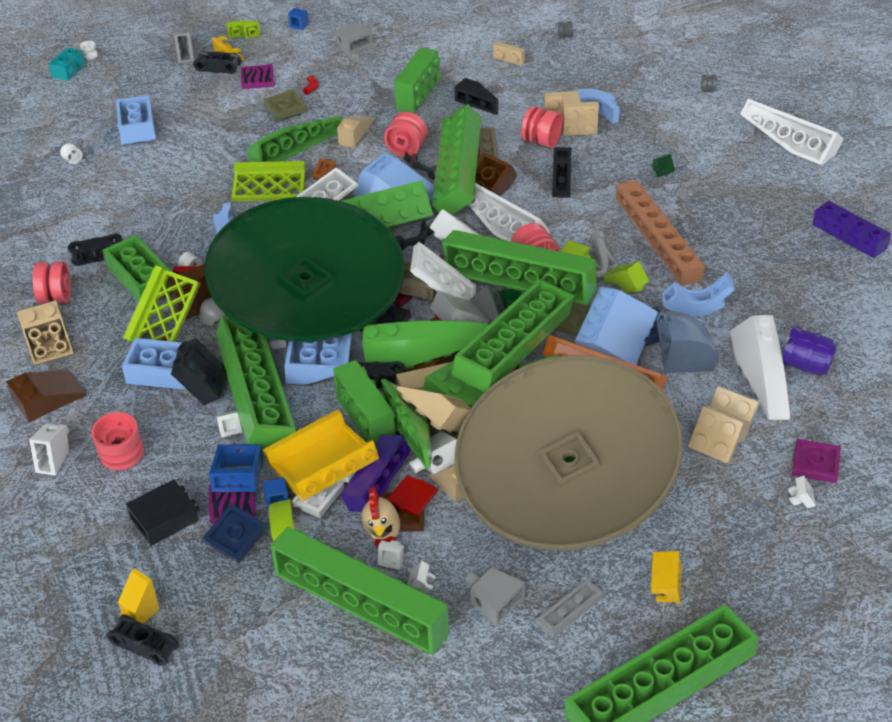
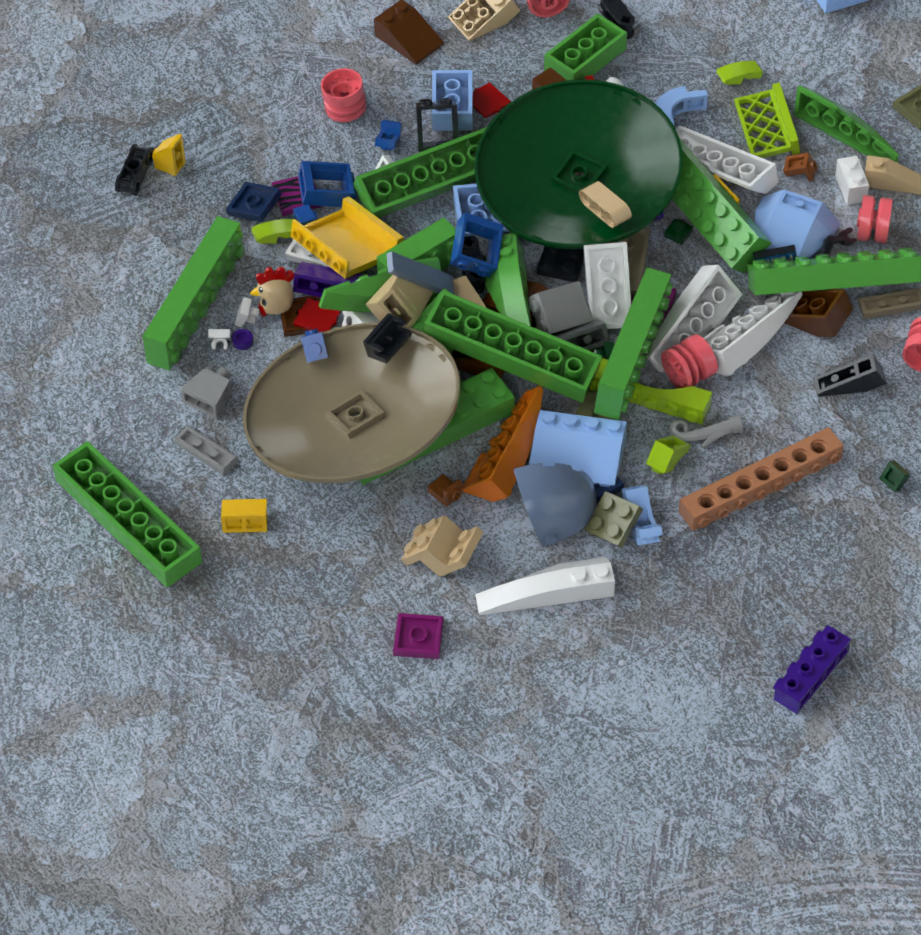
camera: 80 degrees right, 10 degrees up
white torso [29,424,69,476] -> none
lime fence [123,265,201,343] -> none
black brick [126,479,199,546] -> none
black piece [396,221,435,251] -> none
dark purple piece [782,326,837,376] -> none
white tile [788,476,816,509] -> none
none -> dark purple tile [232,329,254,350]
none -> bracket [301,329,329,363]
none -> black hinge [363,313,412,364]
none -> blue bracket [375,119,402,150]
none -> sand blue tile [387,251,454,294]
none -> blue window [450,212,504,277]
none -> tan beam [579,181,632,228]
none -> olive plate [584,491,643,548]
none -> lime slope [716,61,763,85]
none -> black tile [753,245,797,262]
none -> white brick [835,156,869,205]

